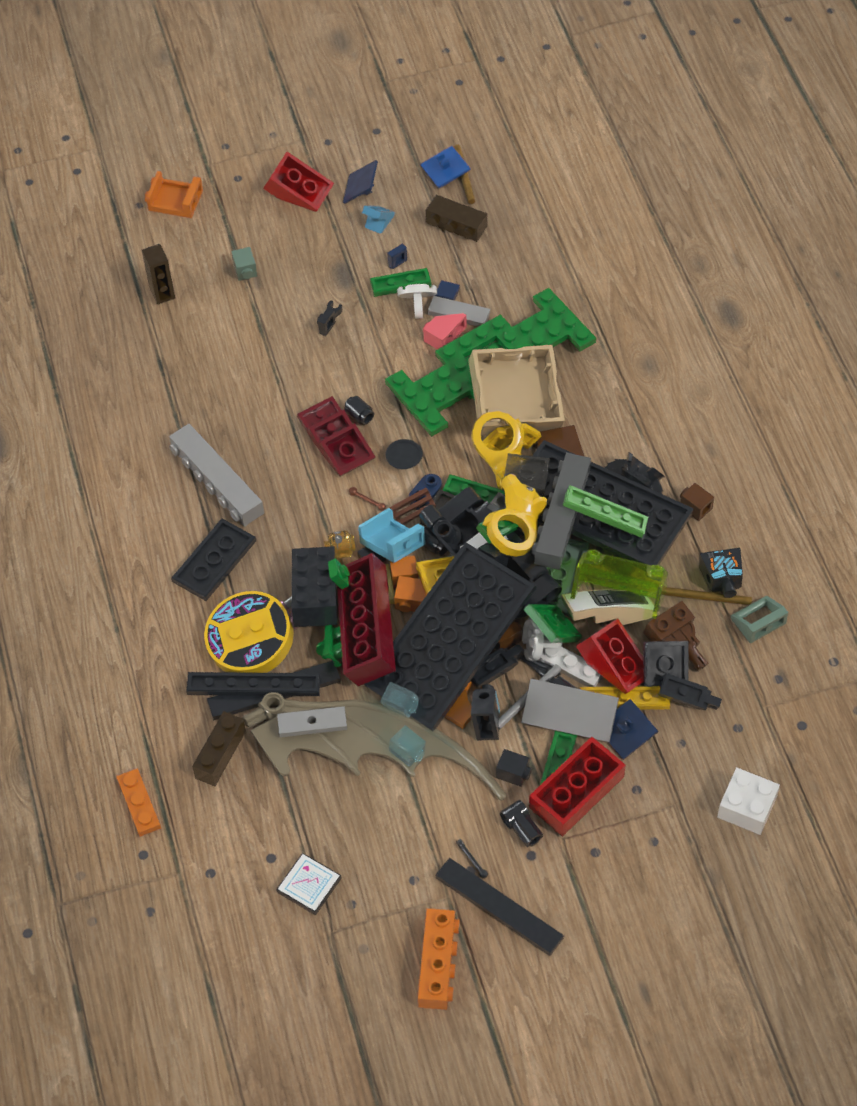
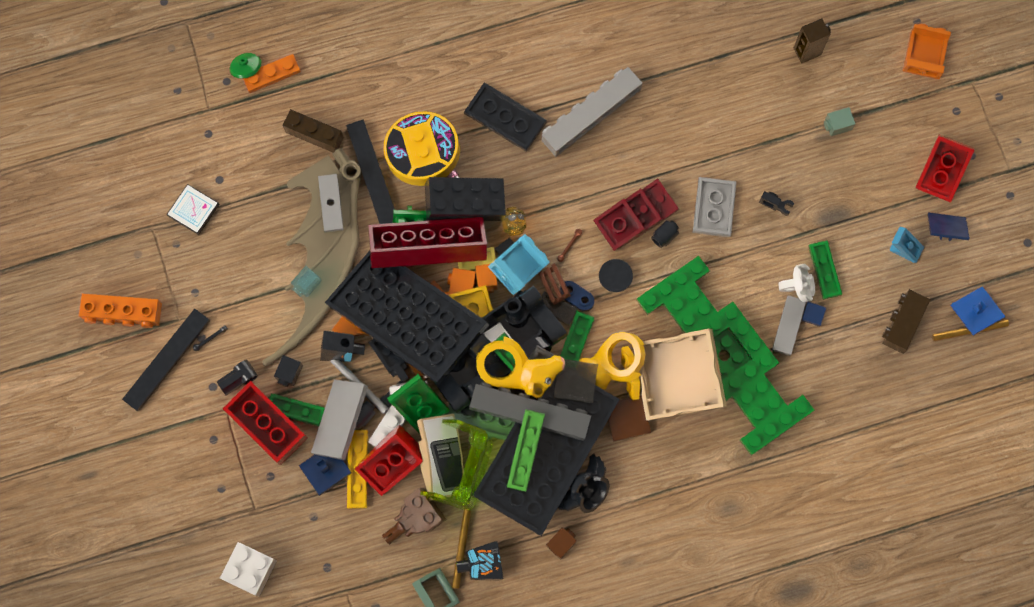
camera: 90 degrees right, 20 degrees up
black tile [186,672,321,696] -> none
green plate [328,558,349,589] -> none
clear light blue brick [380,682,419,718] -> none
dark blue tile [387,243,407,269] -> none
coral slope [423,313,467,349] -> none
black tile [643,641,689,687] -> none
black hinge [658,673,722,711] -> none
none -> green piece [229,53,262,79]
none -> light grey tile [693,177,736,237]

